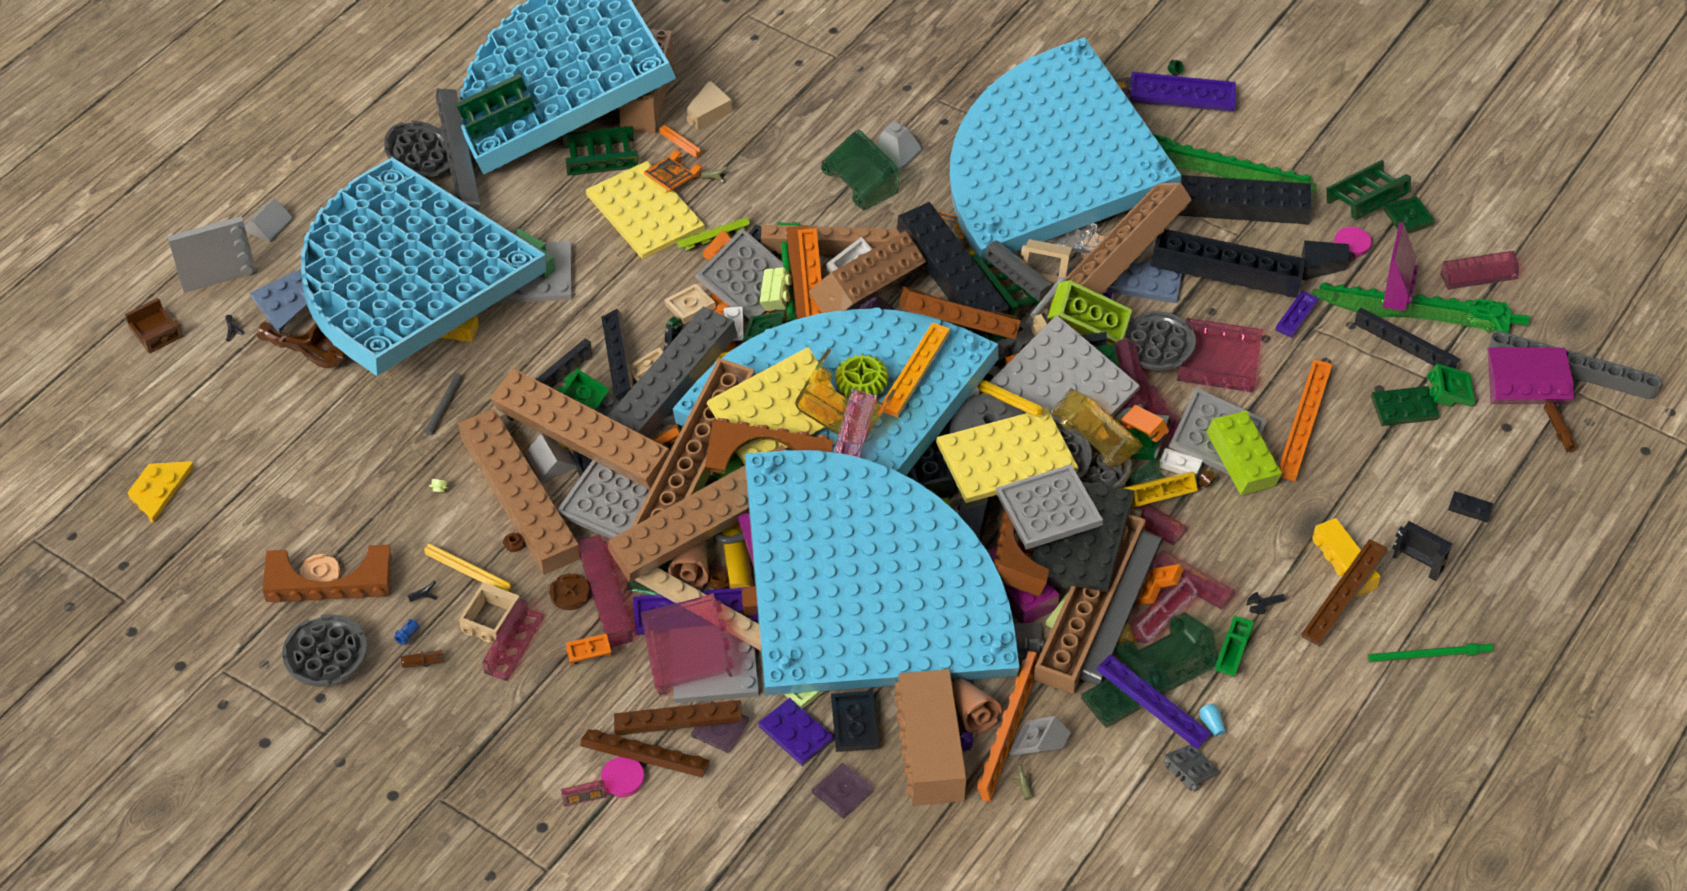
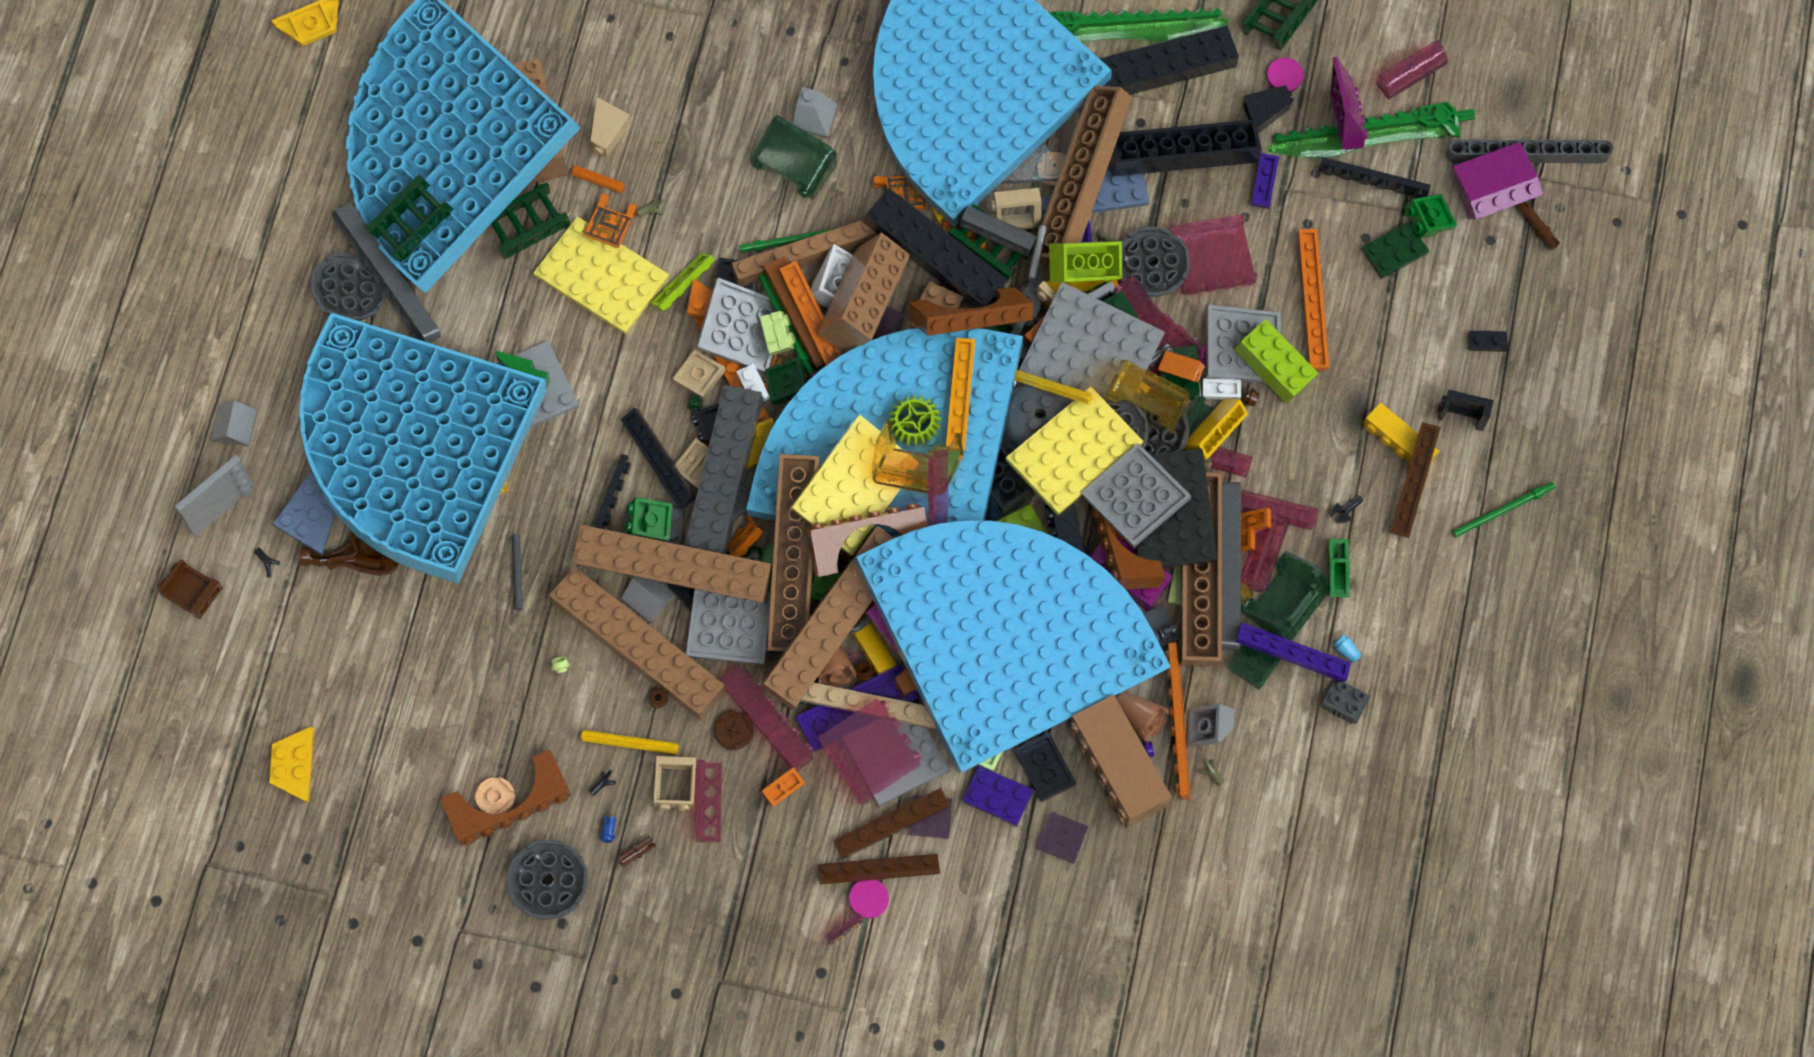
camera: 25 degrees left, 20 degrees up
dark green plate [1384,196,1435,233] -> none

